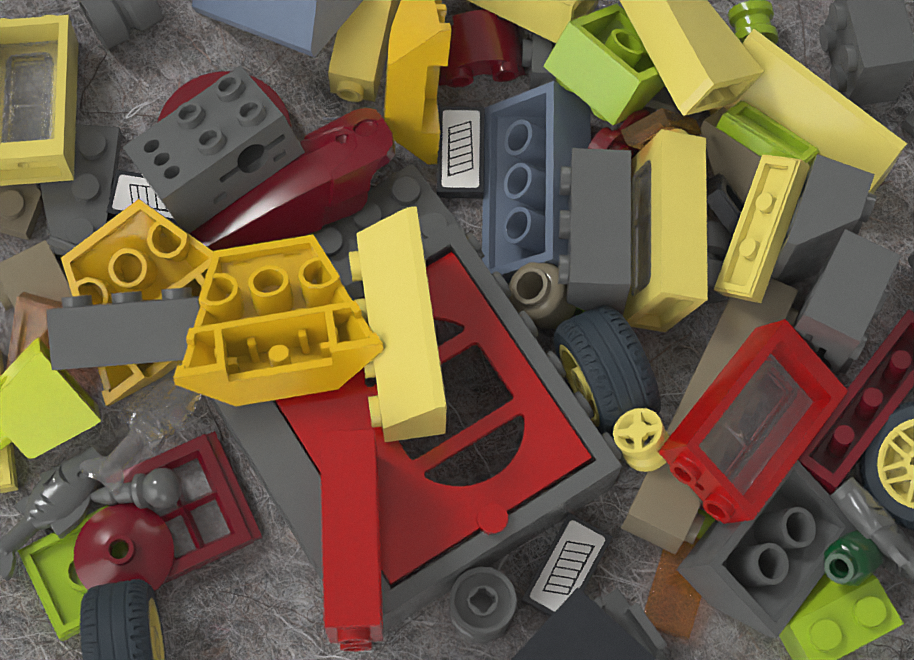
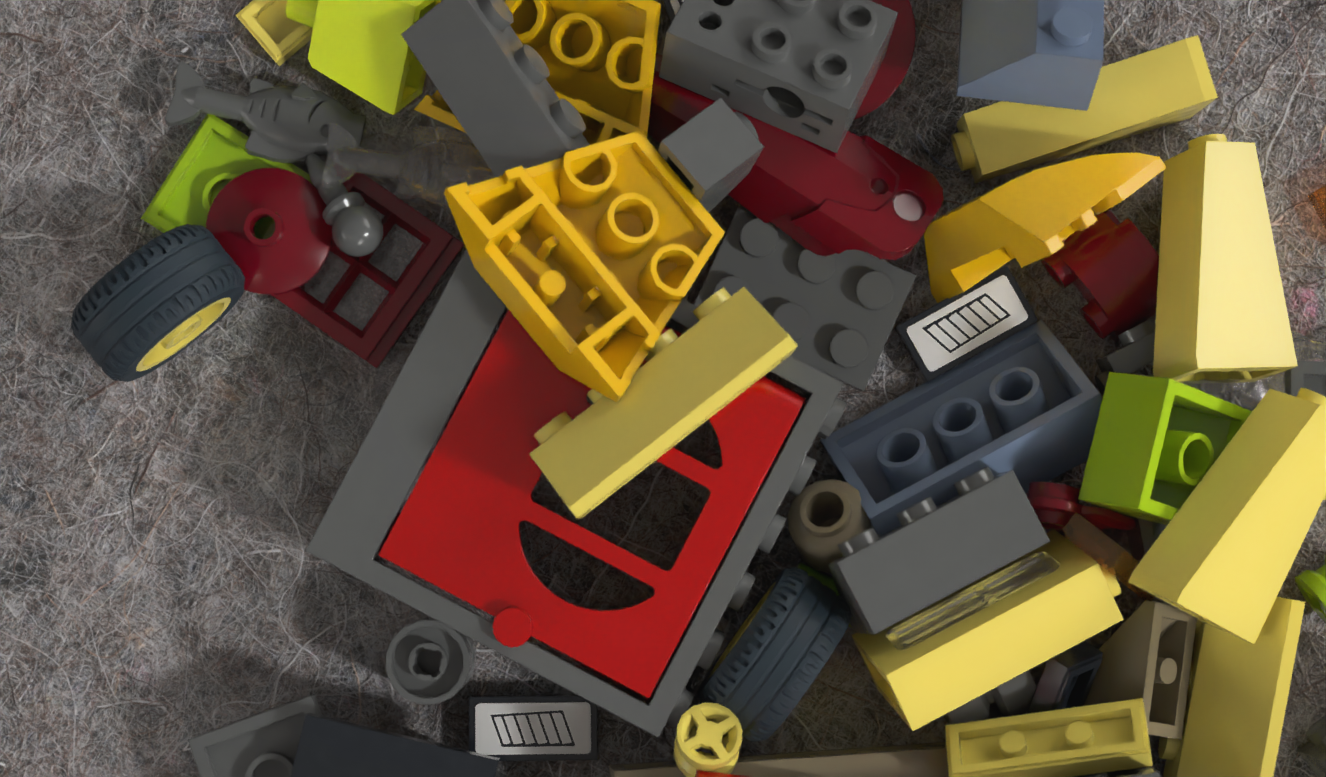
camera: 65 degrees right, 15 degrees up
red piece [320,429,384,652] -> none
lime tile [716,101,820,166] -> none
none -> dark grey slope [657,98,764,212]

